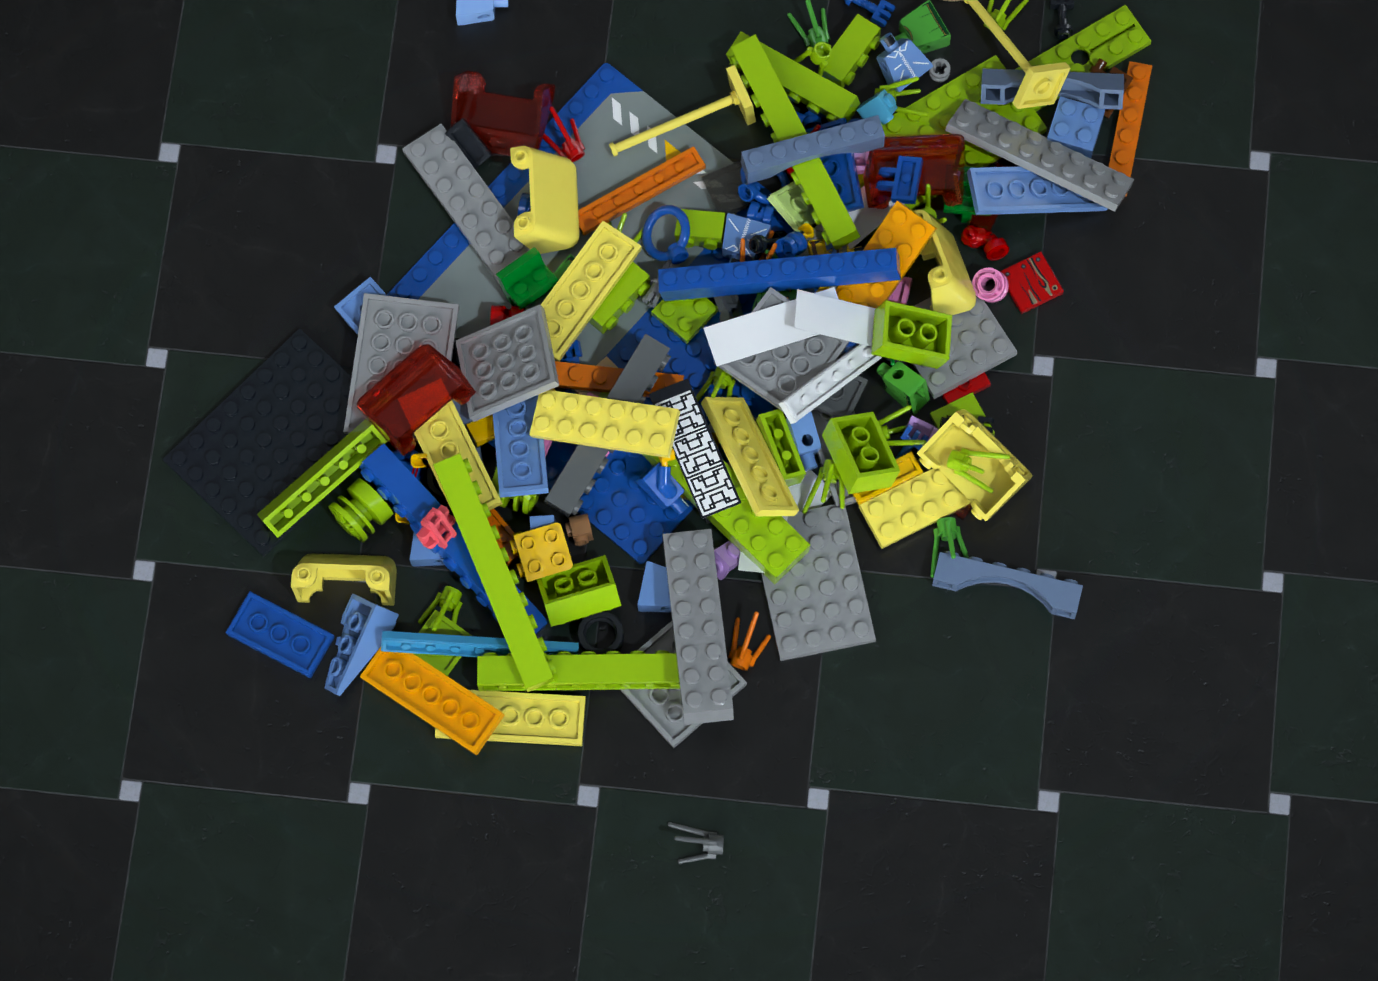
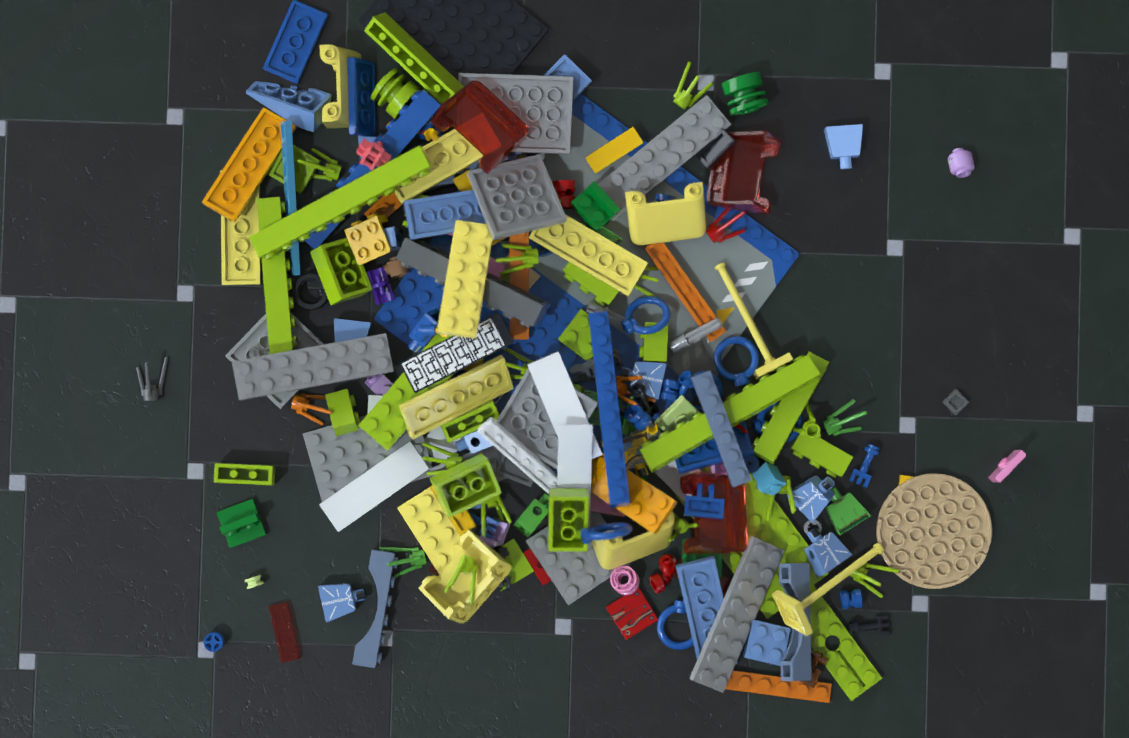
camera: 80 degrees right, 15 degrees up
none -> blue wheel [204,632,225,652]
none -> lime brick [214,463,275,485]
none -> green bracket [216,499,267,548]
none -> yellowish green bush [244,575,264,589]
none -> clear red tile [268,602,300,663]
none -> medium blue torso [318,583,366,622]
none -> white sticker [319,441,429,532]
none -> lime brick [325,389,360,436]
none -> blue tile [348,57,377,137]
none -> dark purple hips [366,266,395,305]
none -> lime plant [496,244,539,275]
none -> blue piece [581,522,632,544]
none -> yellow tile [585,127,643,174]
none -> blue piece [657,599,693,650]
none -> light grey axle [668,318,723,353]
none -> lime plant [673,62,713,110]
none -> blue piece [713,336,759,387]
none -> green wheel [721,72,769,116]
none -> medium blue torso [805,528,852,577]
none -> blue wheel [840,589,862,609]

